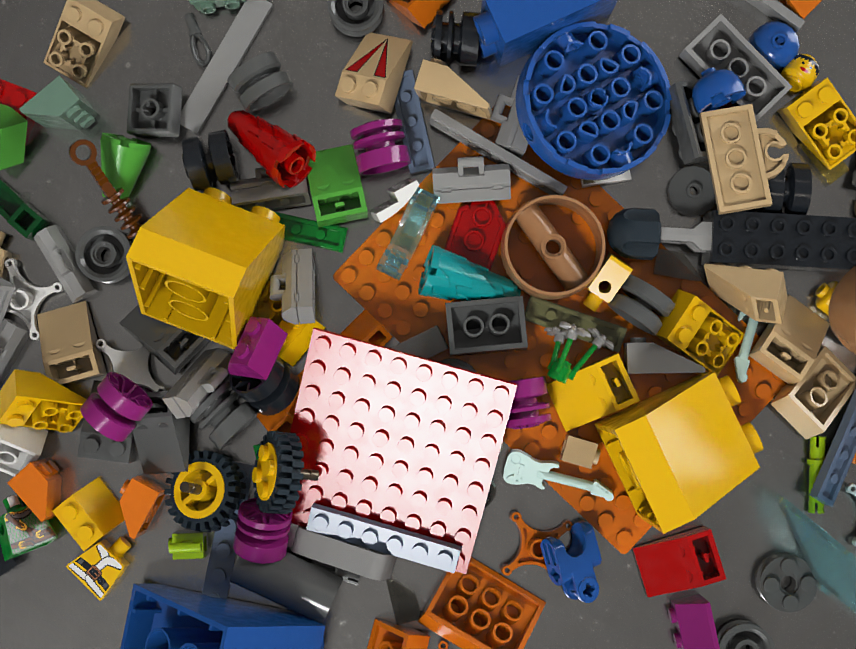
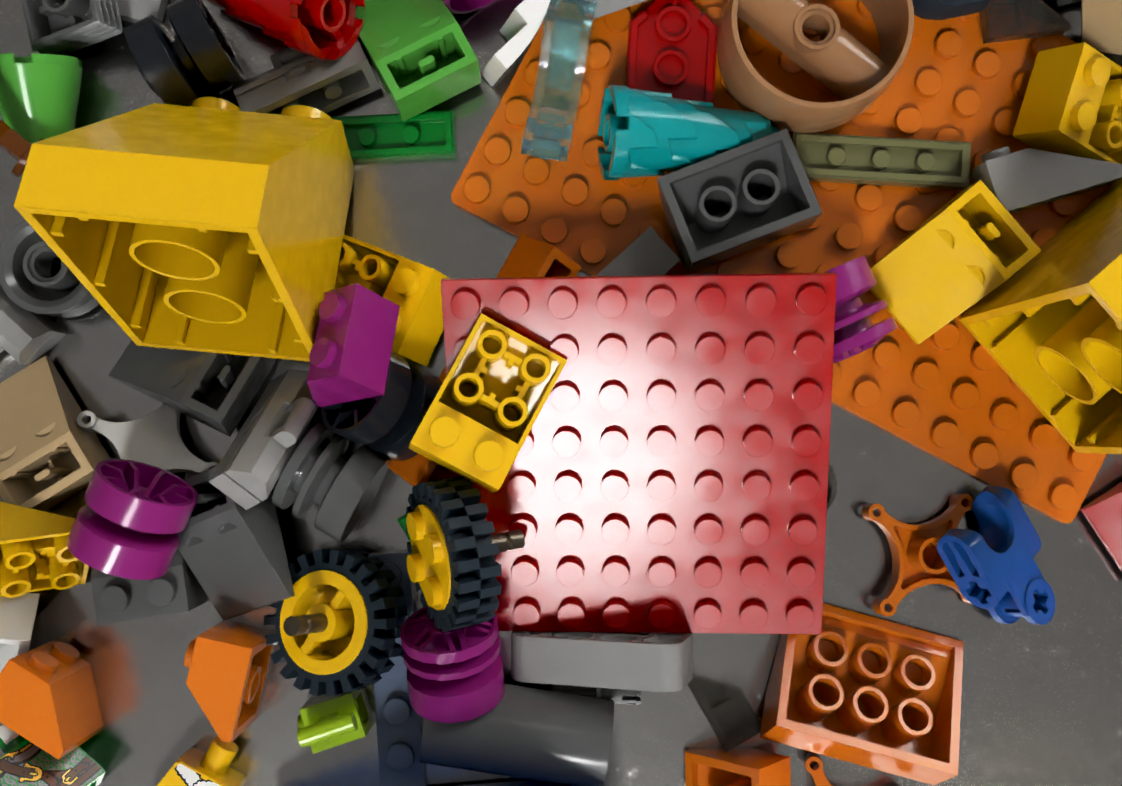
camera: 25 degrees left, 0 degrees up
yellow slope [52,476,125,551] -> none
light grey piece [270,248,315,324] -> none
plate [306,503,462,573] -> none
light aqua piece [503,449,614,501] -> none
plant [544,321,614,384] -> none
tan brick [559,434,601,469] -> none
yellow torso [583,253,633,312] -> none
dark grey wheel [608,275,676,336] -> none
none -> yellow slope [409,313,567,493]

